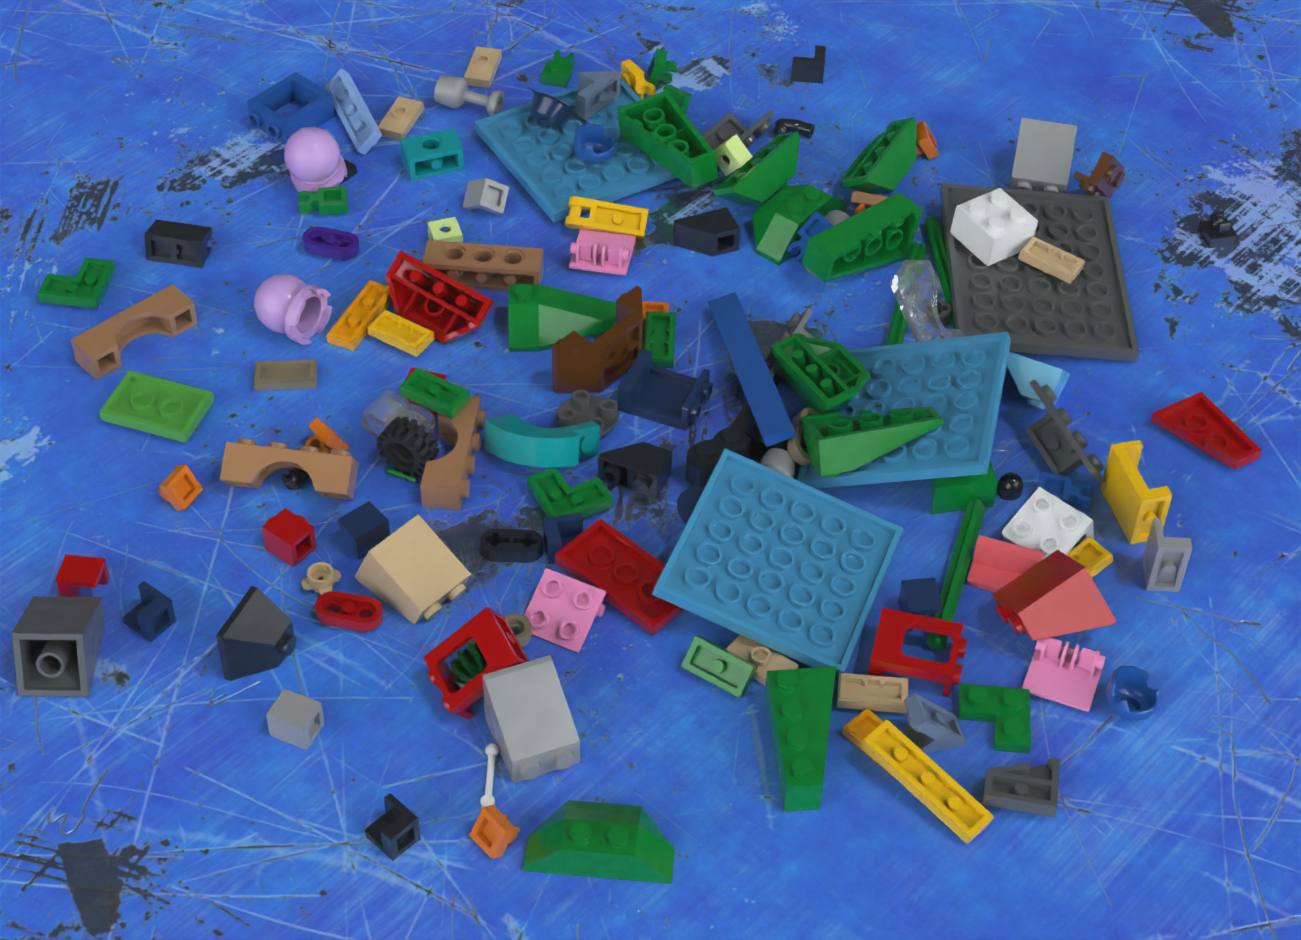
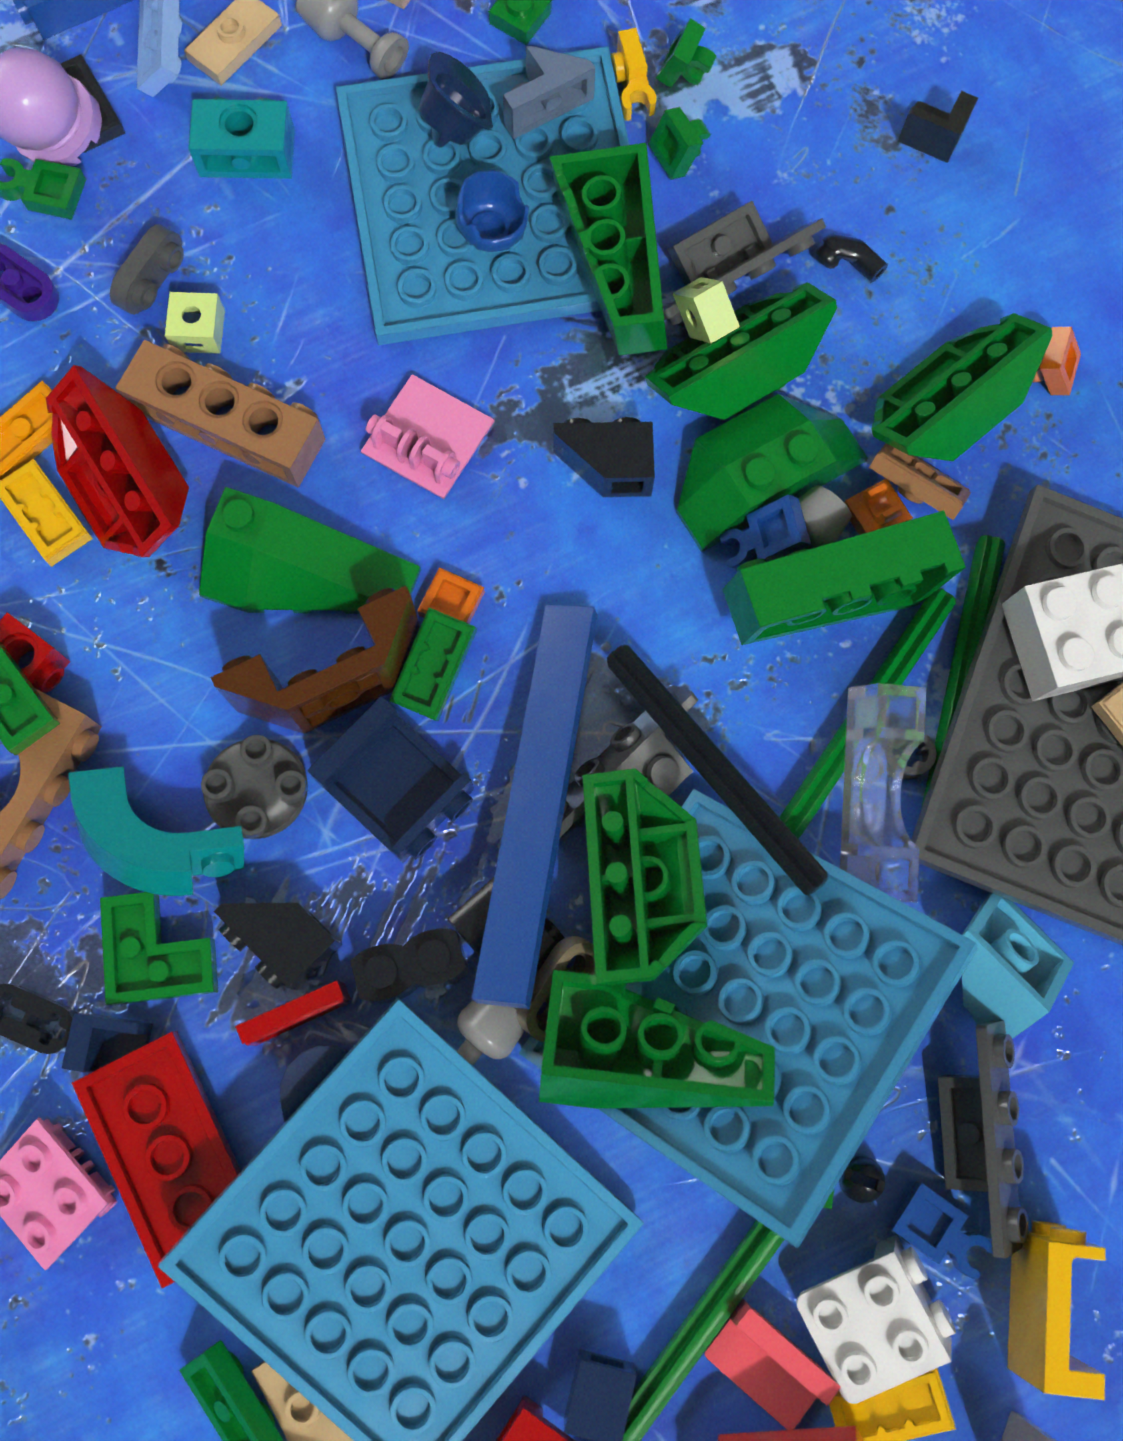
camera: 20 degrees right, 30 degrees up
light grey panel [463,178,509,215] -> none
yellow plate [565,196,649,240] -> none
none -> dark grey plate [110,224,184,314]
none -> red tile [235,980,351,1046]
none -> black axle [607,645,828,896]

